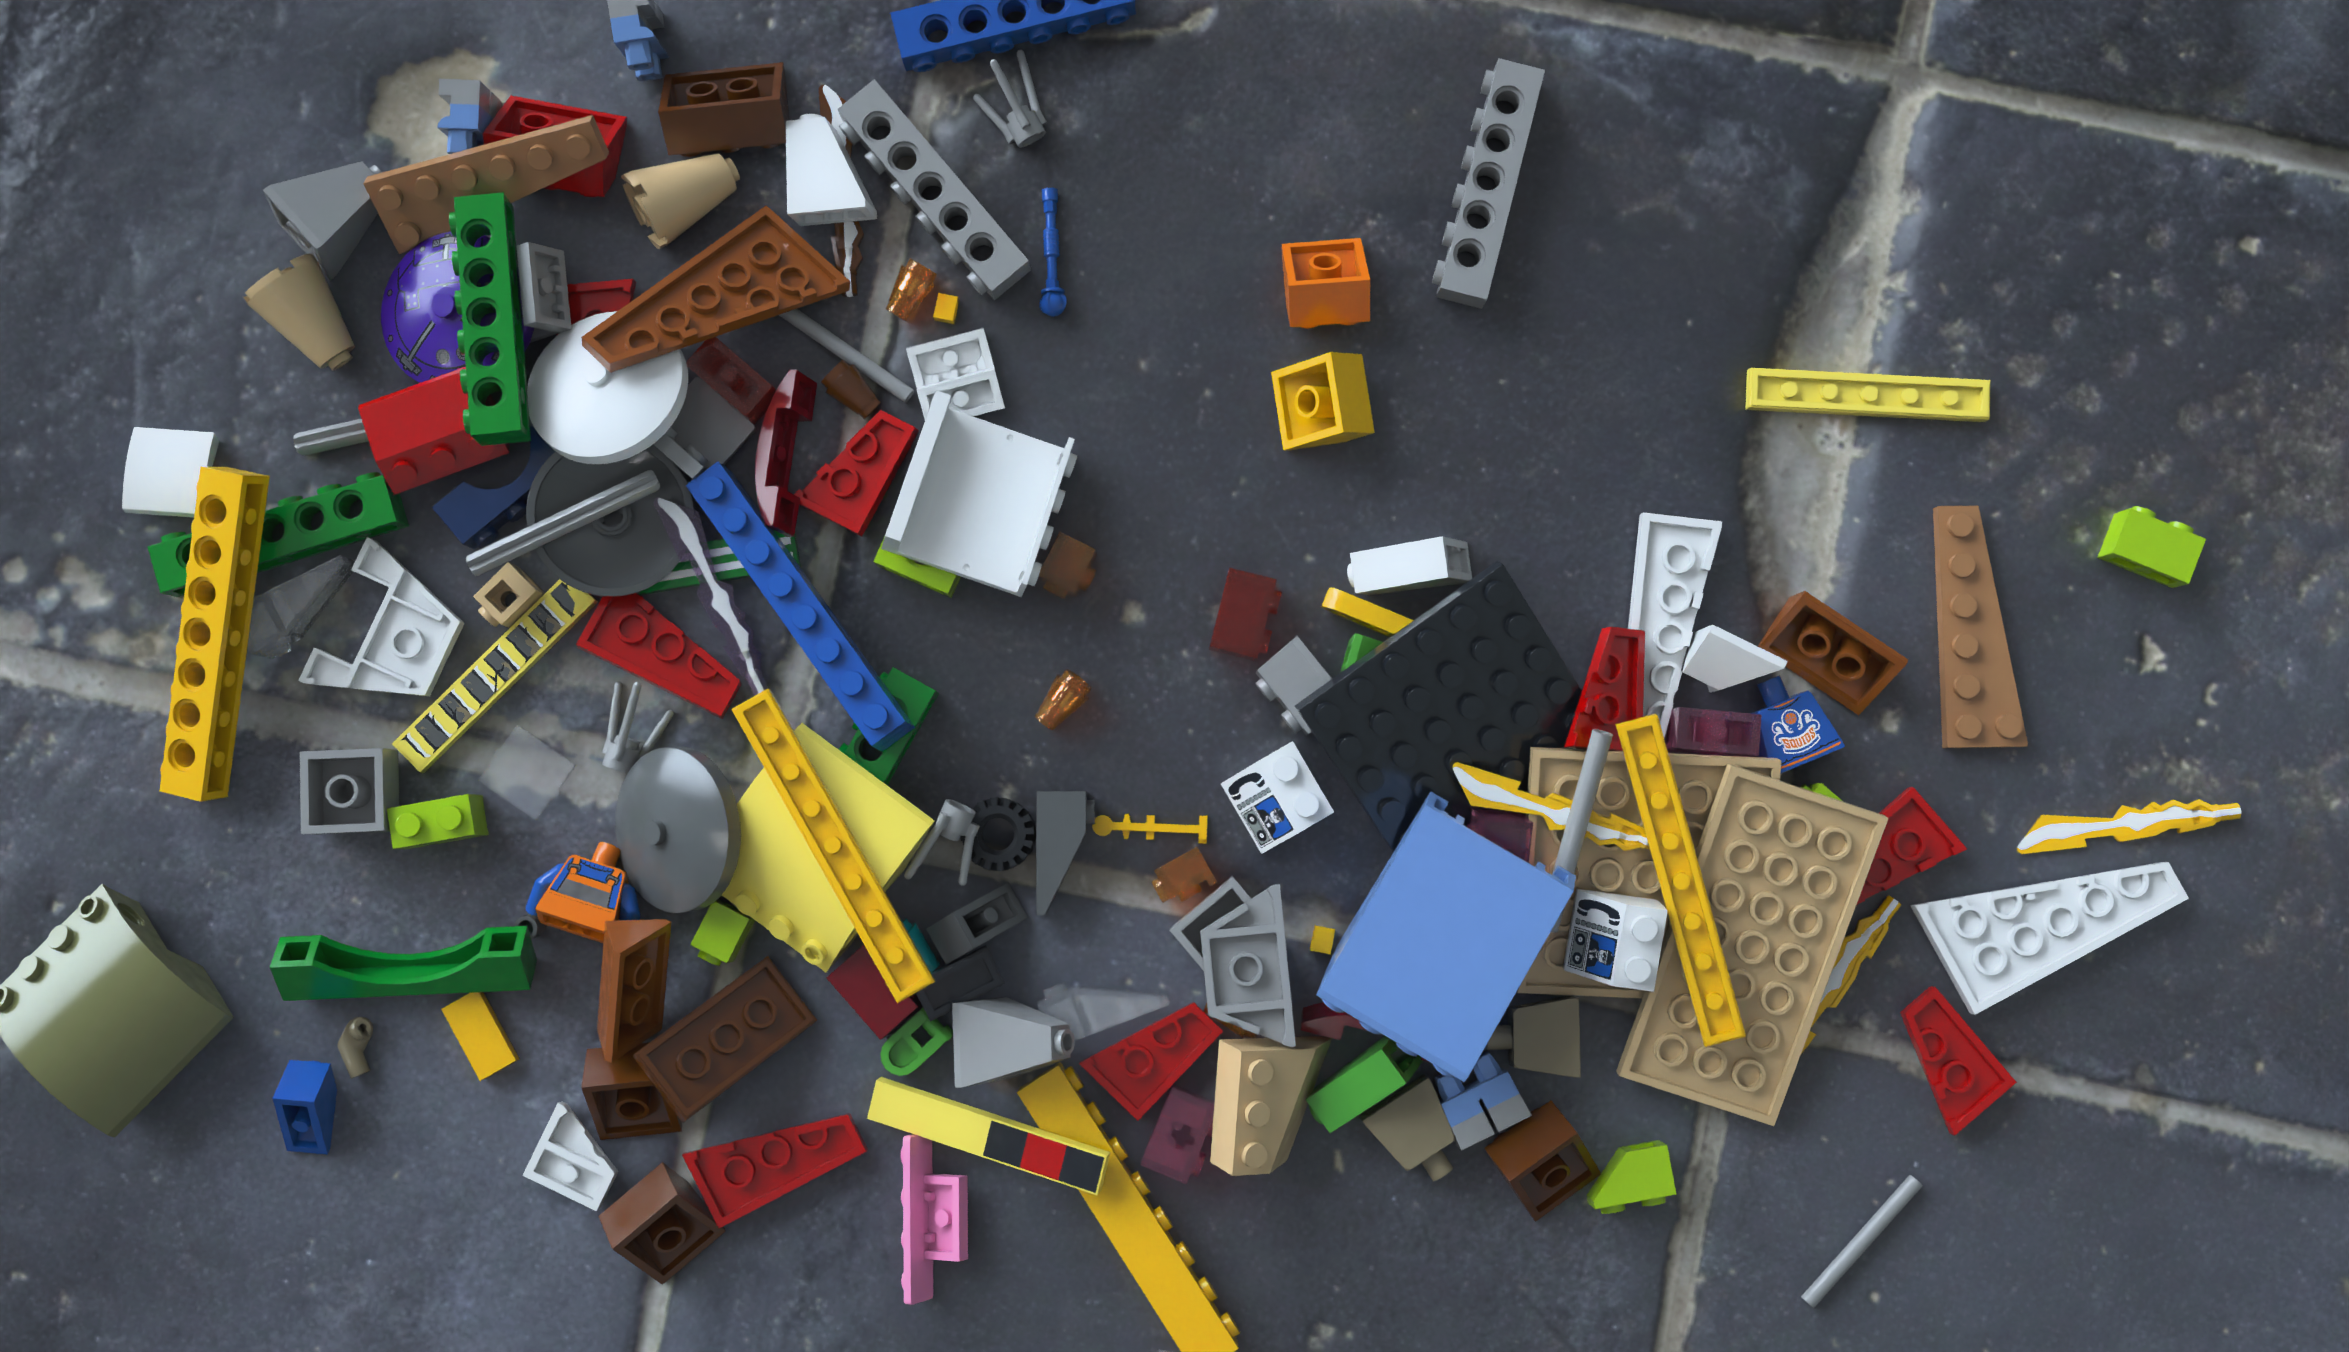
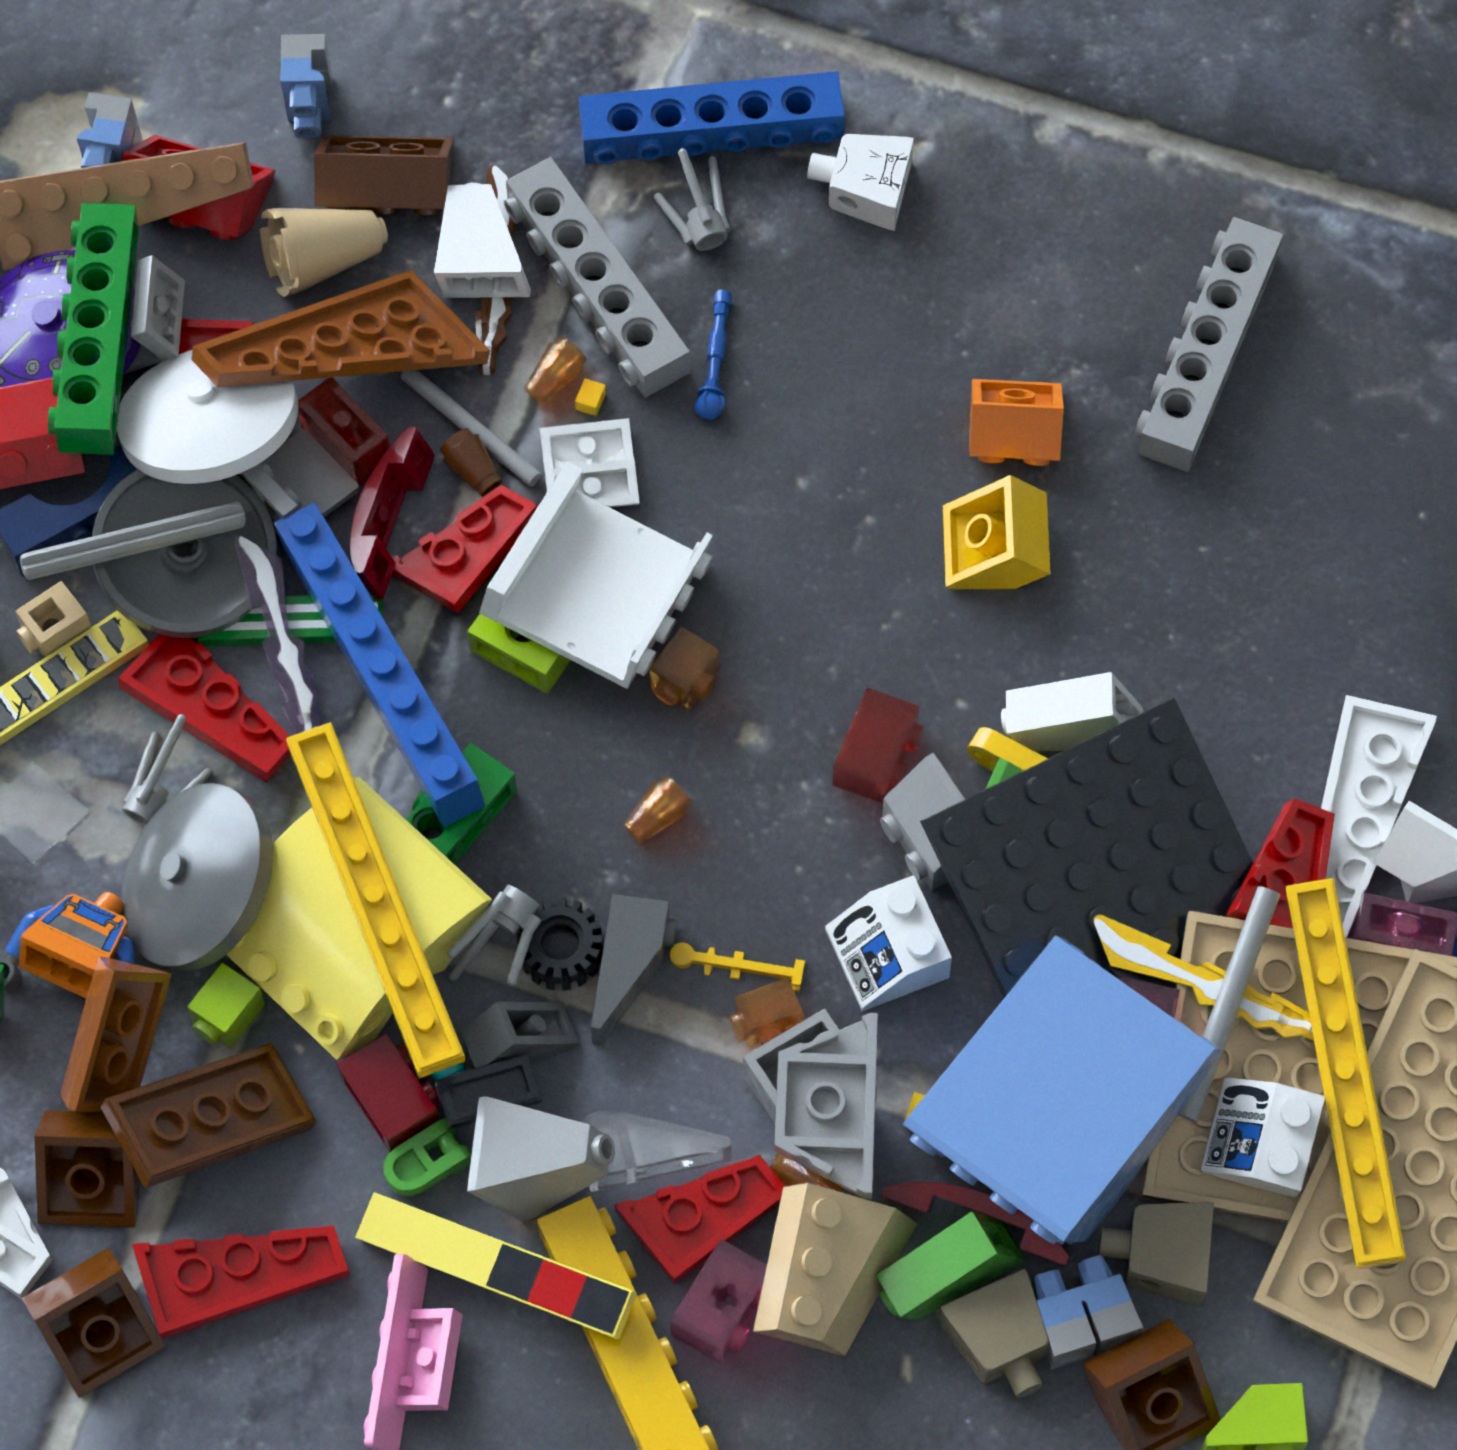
camera: 10 degrees right, 20 degrees down
none -> white torso [807,134,914,231]

